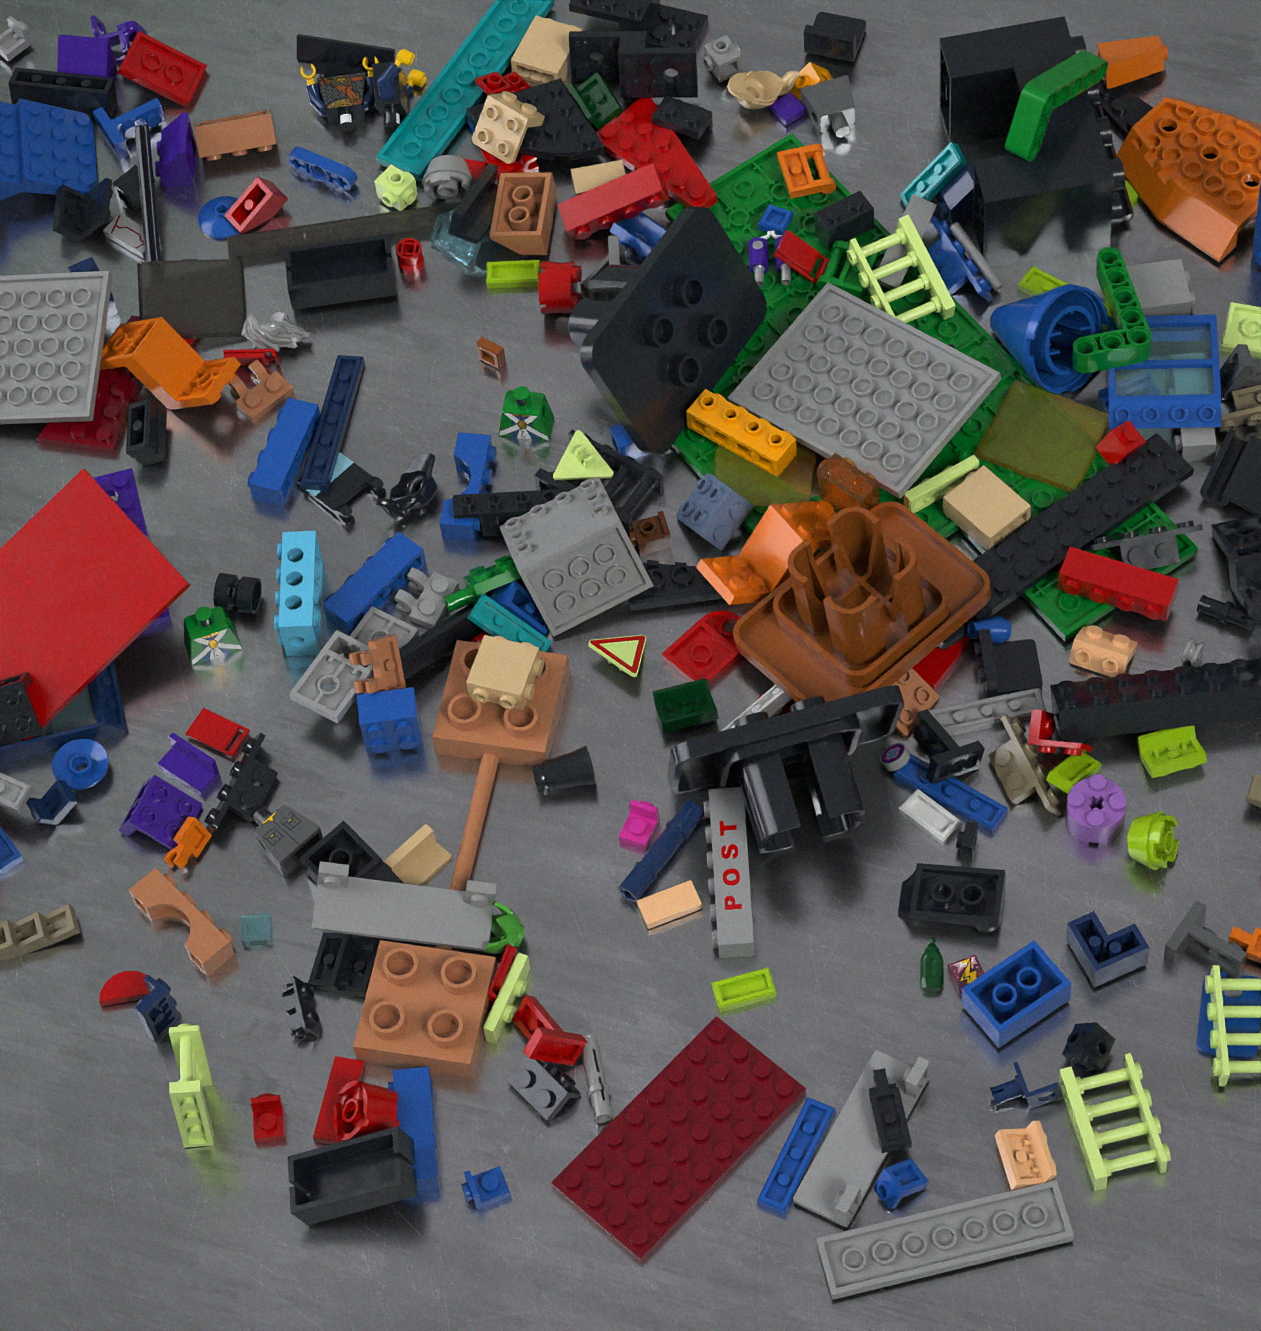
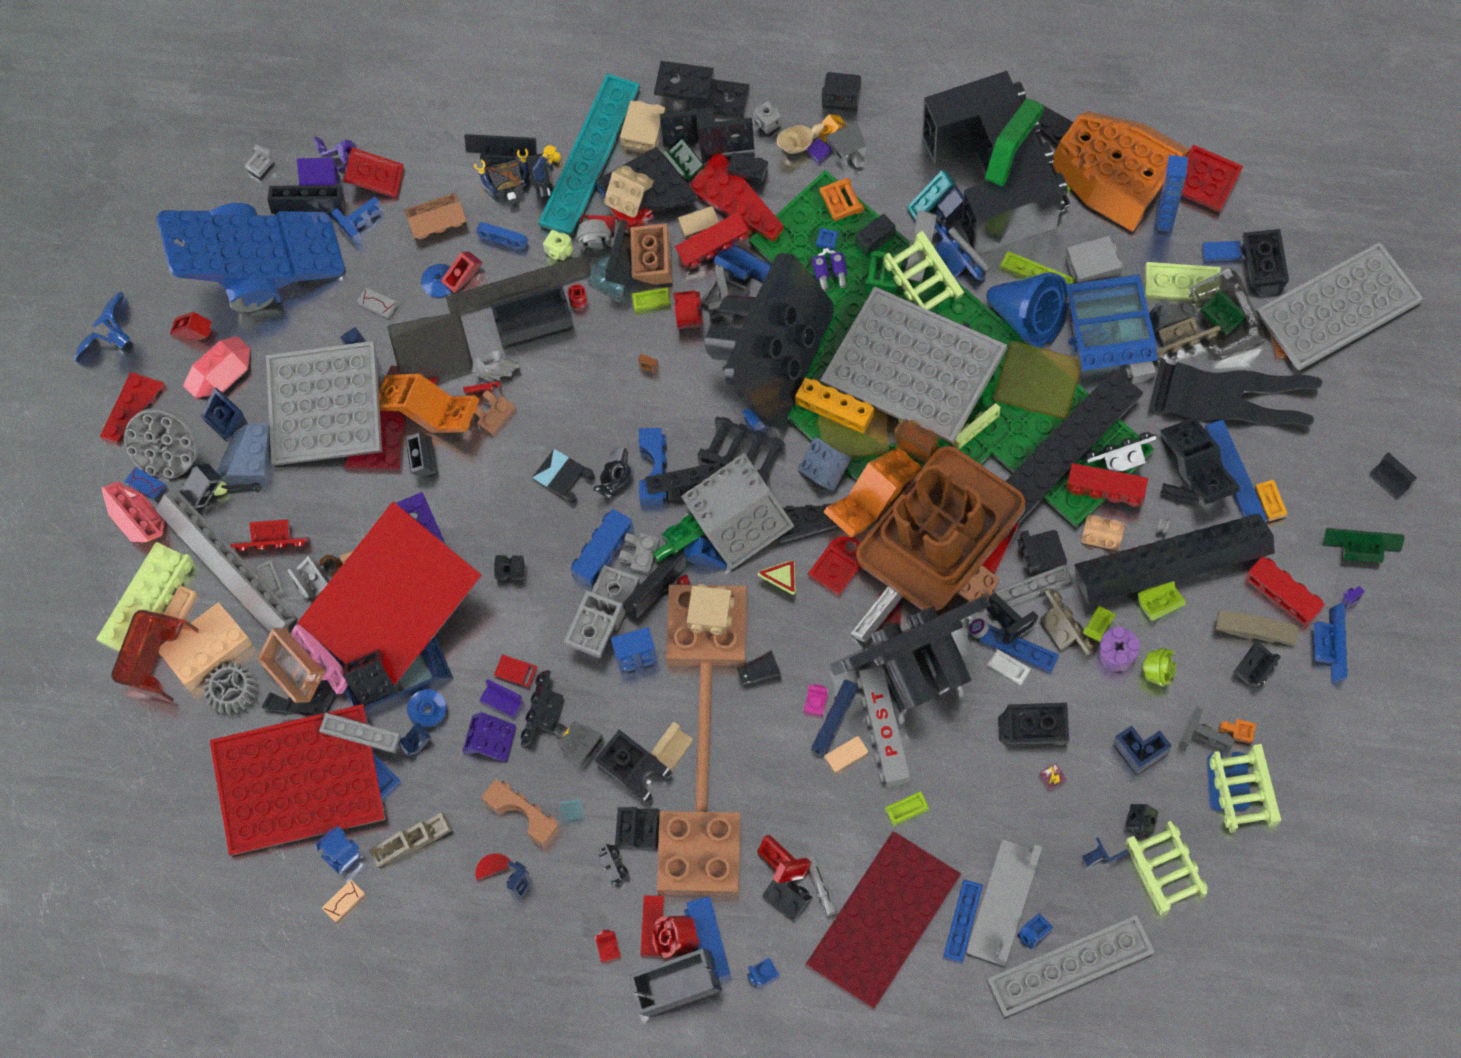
camera: 10 degrees left, 10 degrees up
black bracket [52,178,113,243] -> none
black brick [113,164,157,212] -> none
black axle [135,125,161,270] -> none
dark purple slope [155,112,197,187] -> none
orange plate [164,817,212,869] -> none
yellowish green fence [169,1024,214,1148] -> none
green torso [184,606,243,665] -> none
blue brick [247,397,320,507] -> none
medium azure brick [274,531,323,657] -> none
dark blue tile [300,355,365,491] -> none
light grey bracket [312,861,497,951] -> none
nougat plate [349,634,406,694] -> none
teal tile [467,594,552,652] -> none
red slope [475,71,531,95] -> none
yellowish green plate [483,953,531,1044] -> none
bright green piece [484,900,525,954] -> none
red piece [487,944,518,1009] -> none
green torso [499,386,554,441] -> none
yellowish green piece [553,430,613,480] -> none
reddish brown brick [628,511,672,556] -> none
dark green bracket [652,678,719,733] -> none
red piece [774,230,829,284] -> none
black hinge [869,1068,912,1153] -> none
dark green piece [920,938,944,992] -> none
tan brick [943,466,1031,551] -> none
black plate [956,821,978,862] -> none
blue brick [962,940,1072,1048] -> none
blue cone [967,616,1011,643] -> none
light nougat bracket [994,1120,1057,1190] -> none
red bracket [1028,710,1092,756] -> none
green beam [1072,247,1152,373] -> none
red brick [1095,420,1146,465] -> none
orange slope [1097,35,1168,89] -> none

